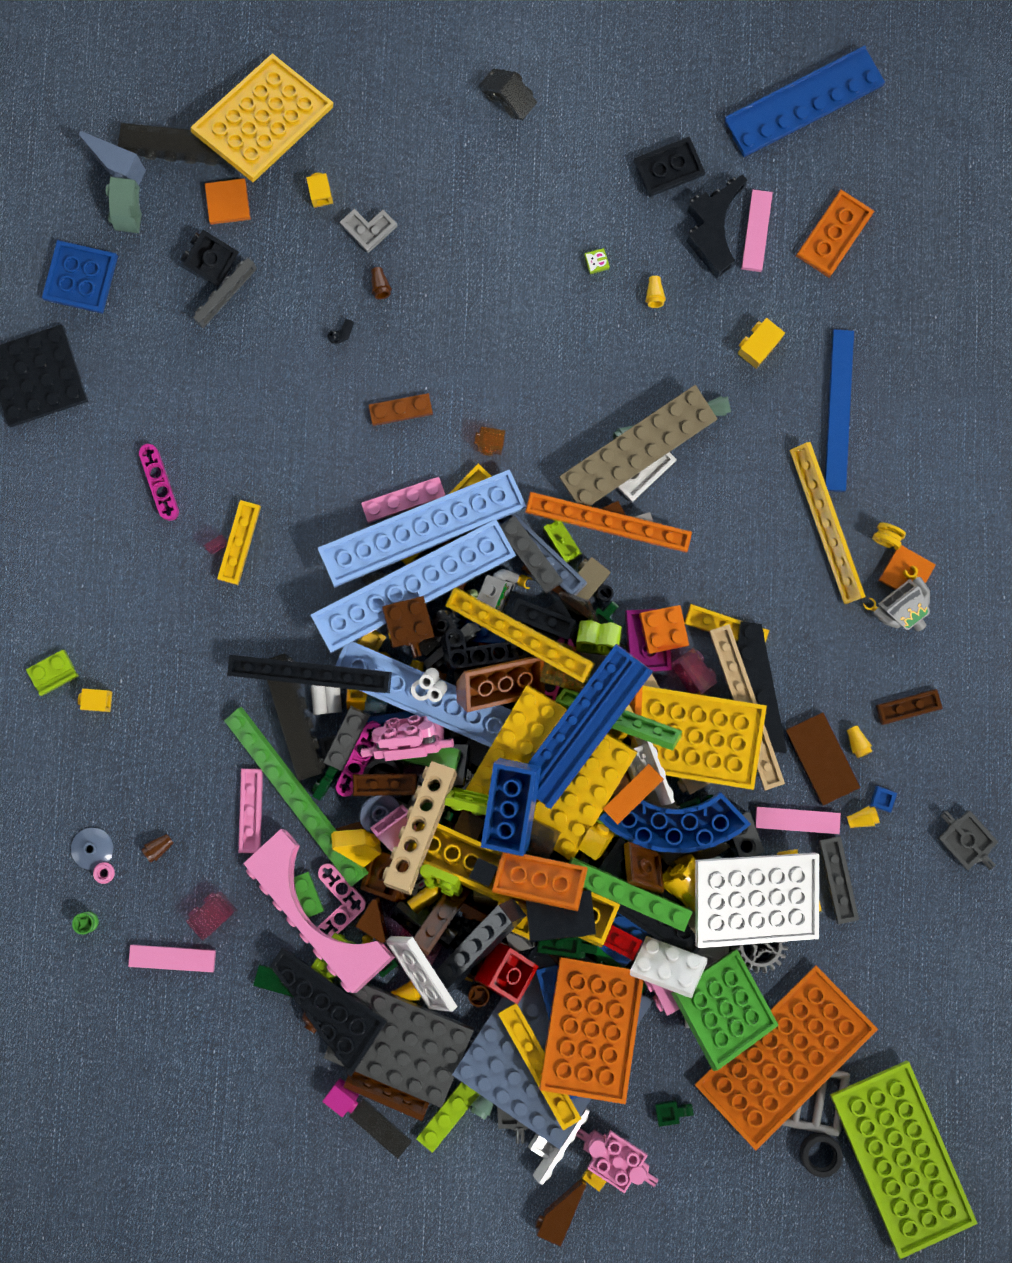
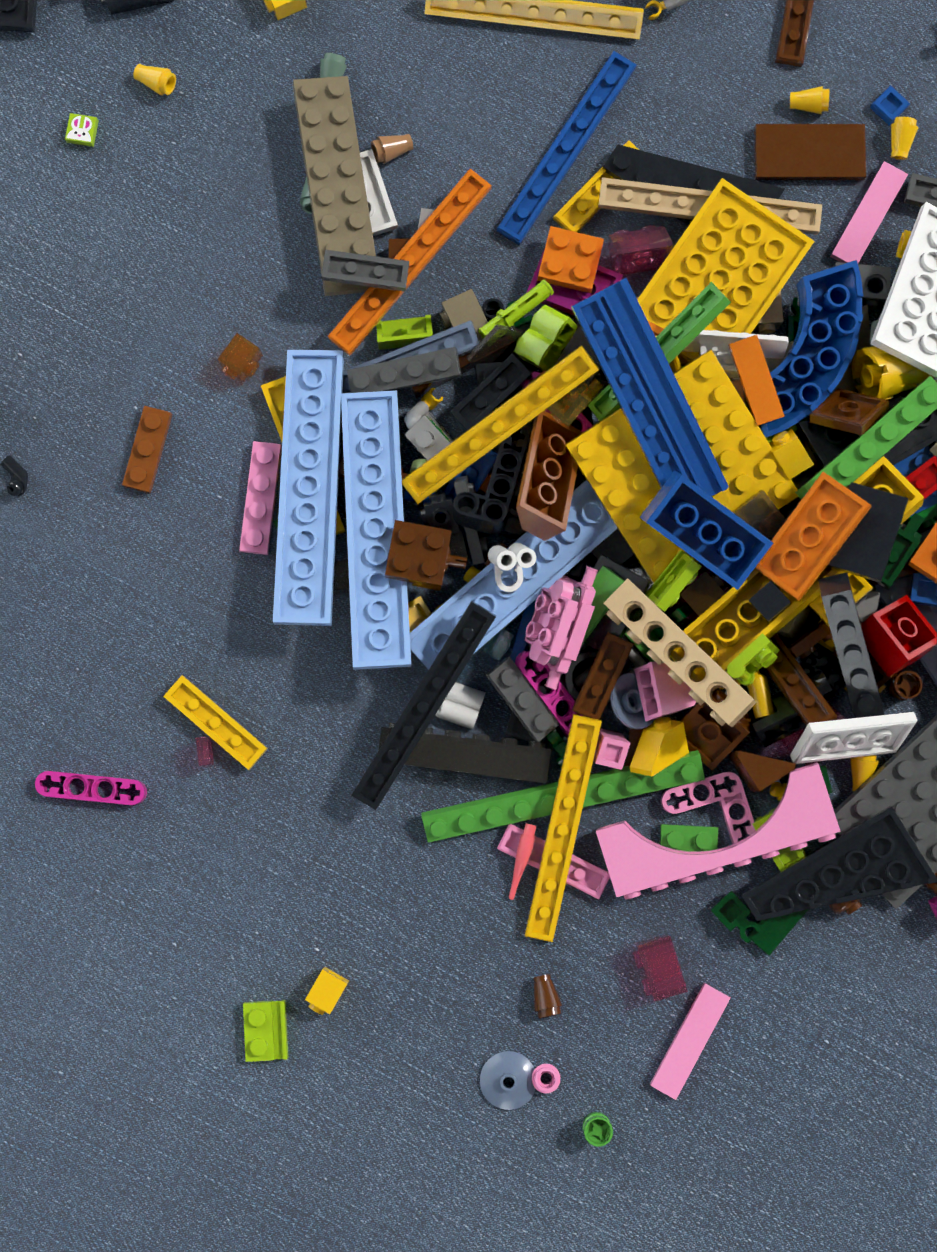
camera: 60 degrees left, 0 degrees up
light orange slope [346,689,368,710] -> none
none -> dark grey plate [321,250,409,292]
none -> medium nougat cone [371,134,413,164]
none -> lime pin [478,279,554,344]
none -> blue tile [497,51,637,246]
none -> coral animal [509,823,537,900]
none -> yellow tile [525,714,602,942]
none -> bright pink brick [593,728,630,770]
none -> dark green plate [711,891,762,943]

